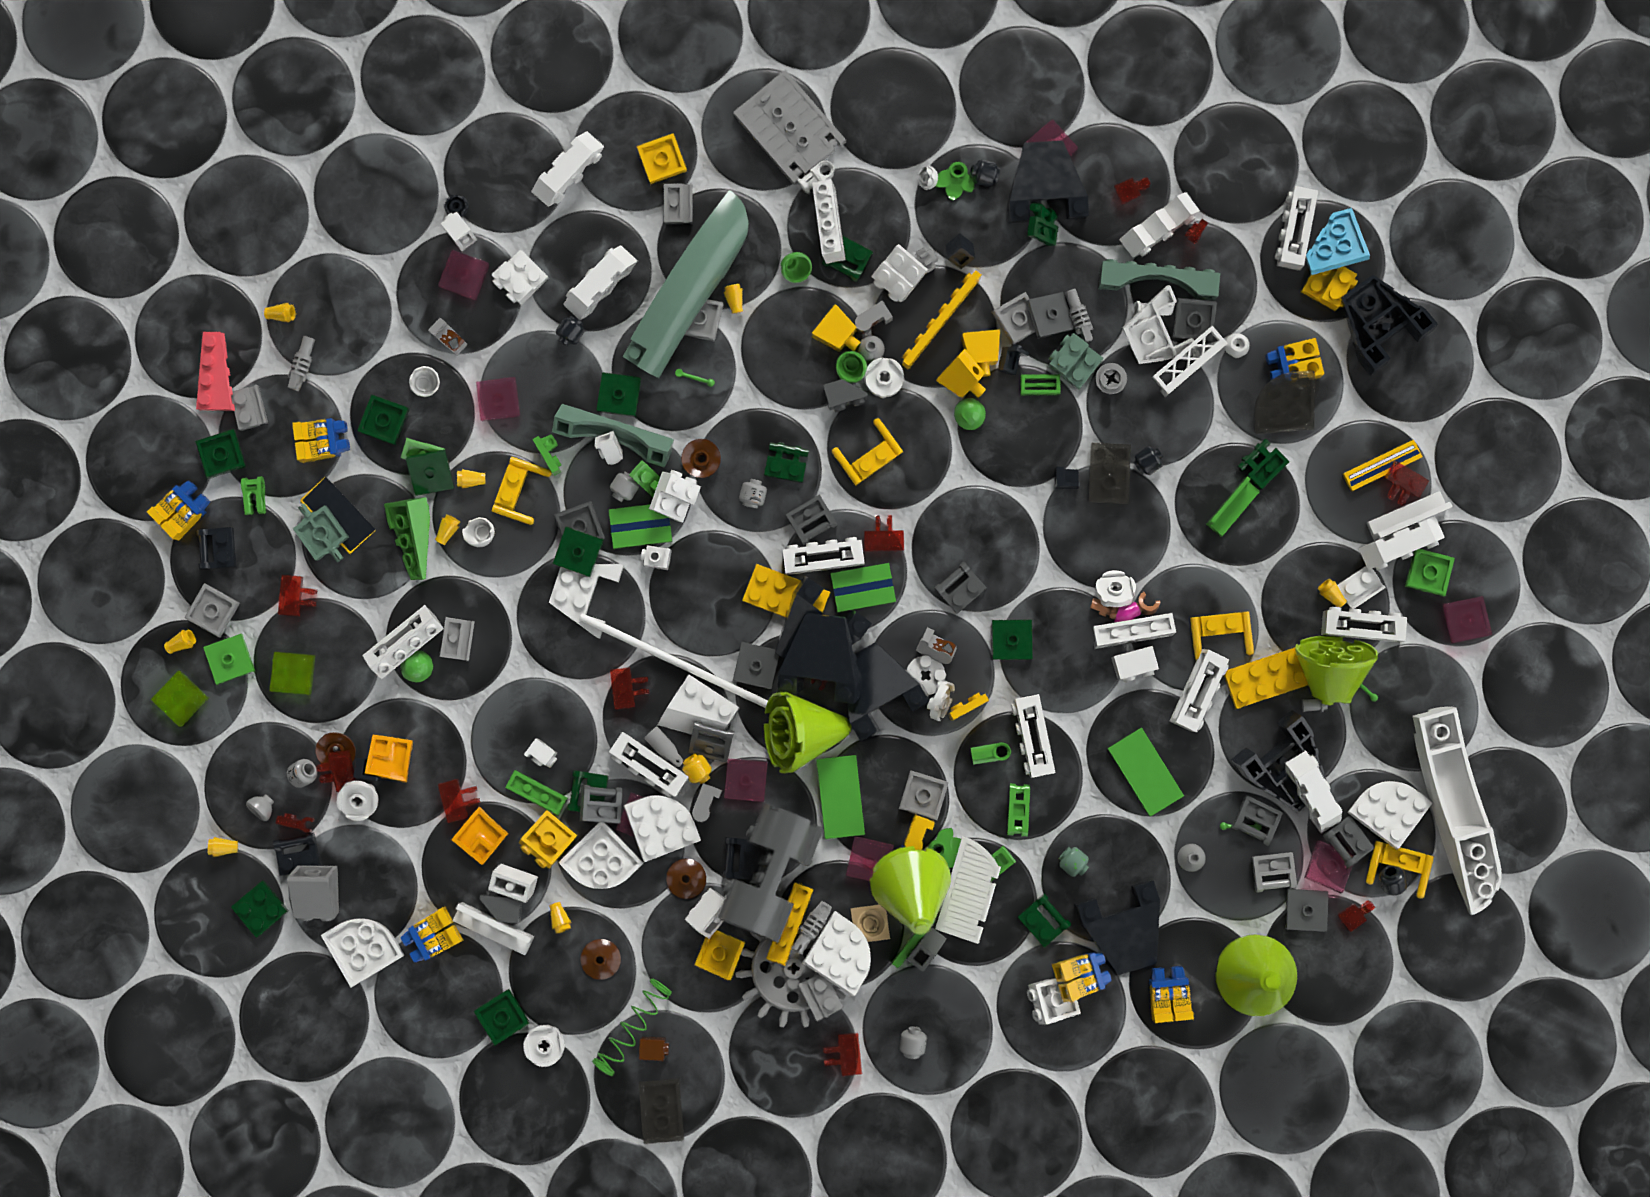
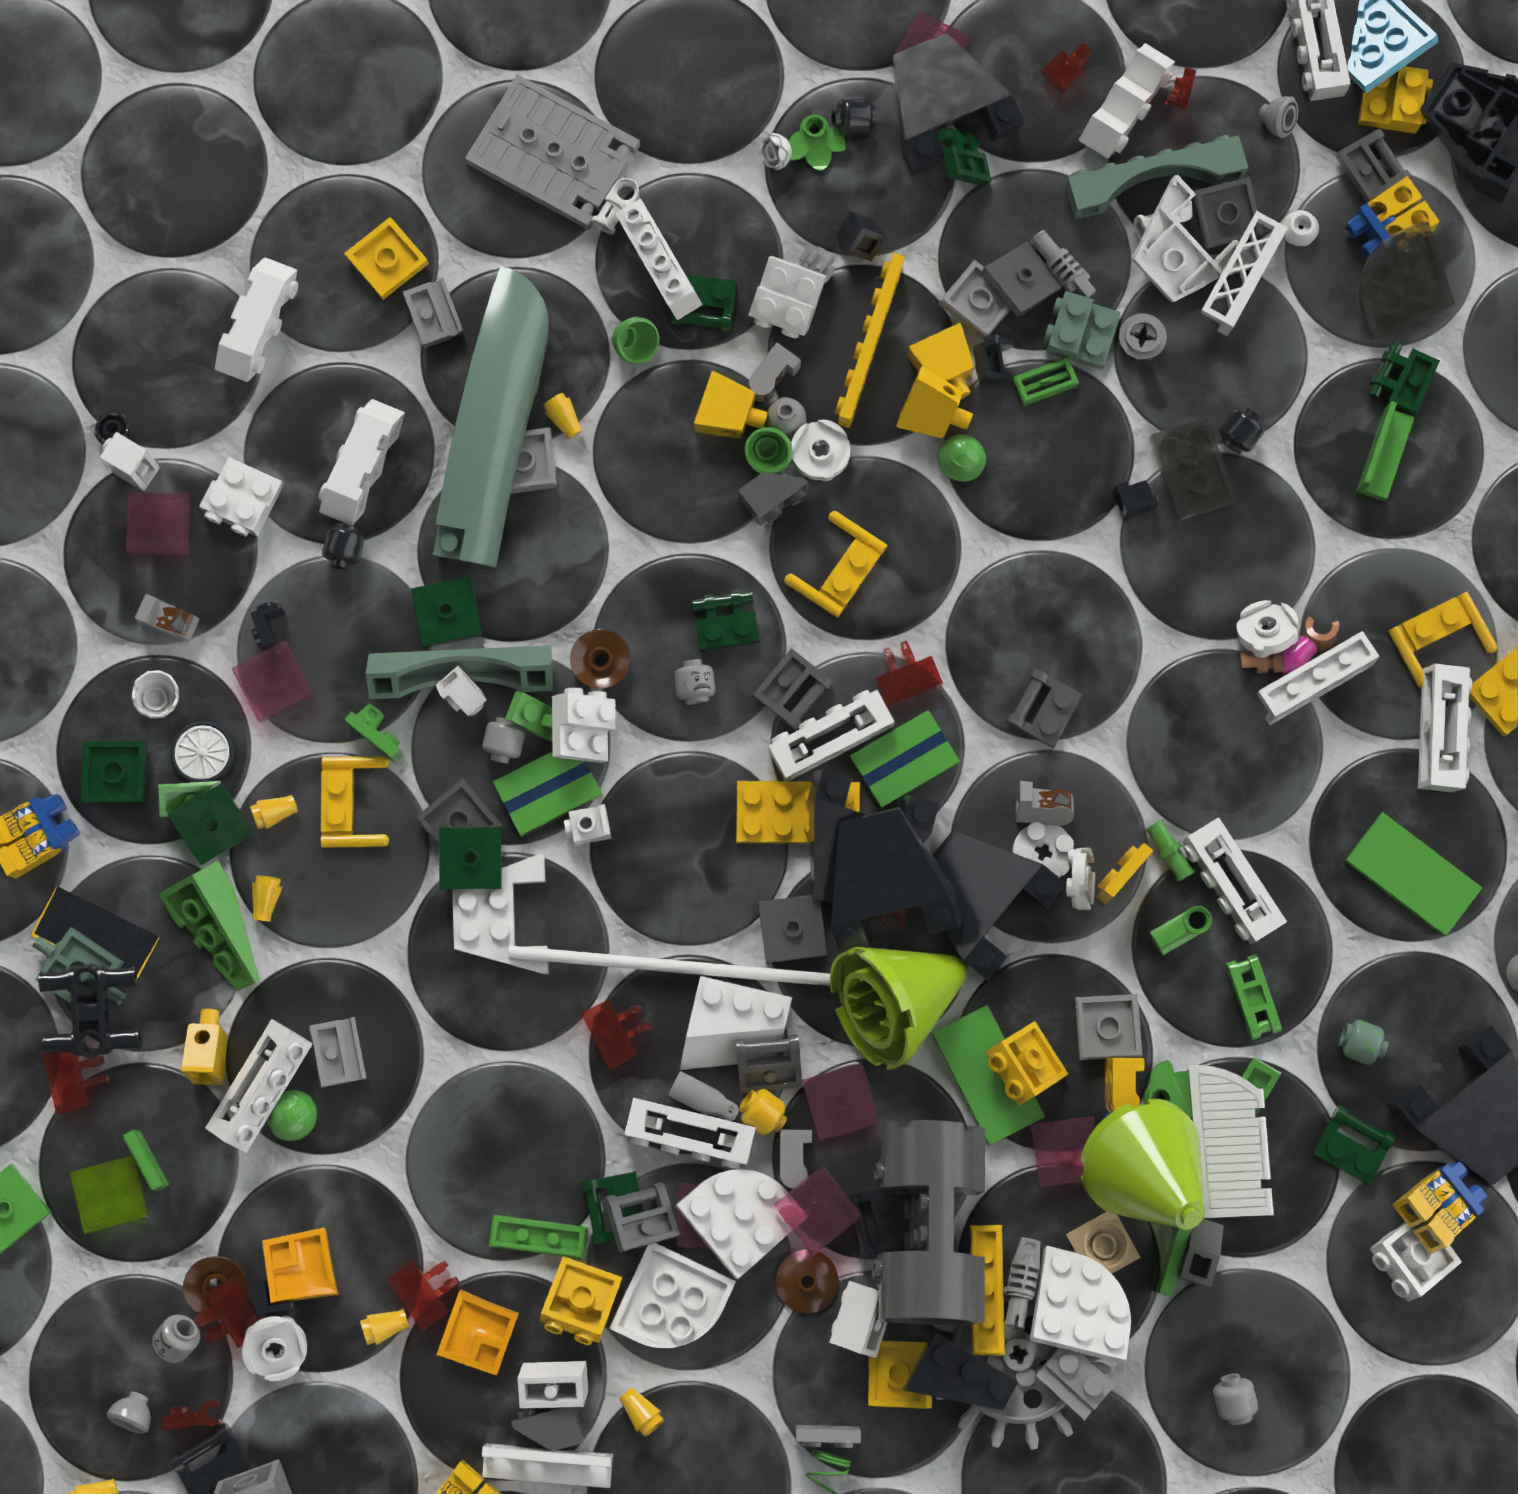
camera: 20 degrees left, 5 degrees down
white hair [462,517,495,547] -> none
white brick [524,738,557,768] -> none
reddish brown dish [581,939,621,980] -> none
bright green hinge [675,369,715,387] -> none
clear red hinge [823,1033,862,1076] -> none
dark green plate [992,620,1033,660] -> none
white brick [1111,646,1159,683] -> none
none -> black piece [38,963,141,1058]
none -> bright green tile [123,1130,169,1191]
none -> white wheel [170,721,235,782]
none -> yellow torso [181,1009,227,1086]
none -> black bracket [250,602,286,653]
none -> yellow cone [360,1309,409,1346]
none -> clear pink plate [773,1166,862,1256]
none -> light grey plate [795,1425,861,1448]
none -> black wing [902,1333,1018,1411]
none -> yellow plate [985,1021,1068,1106]
none -> bright green pin [1145,819,1195,882]
none -> light grey brick [1259,96,1299,138]
none -> dark grey plate [1336,129,1412,203]

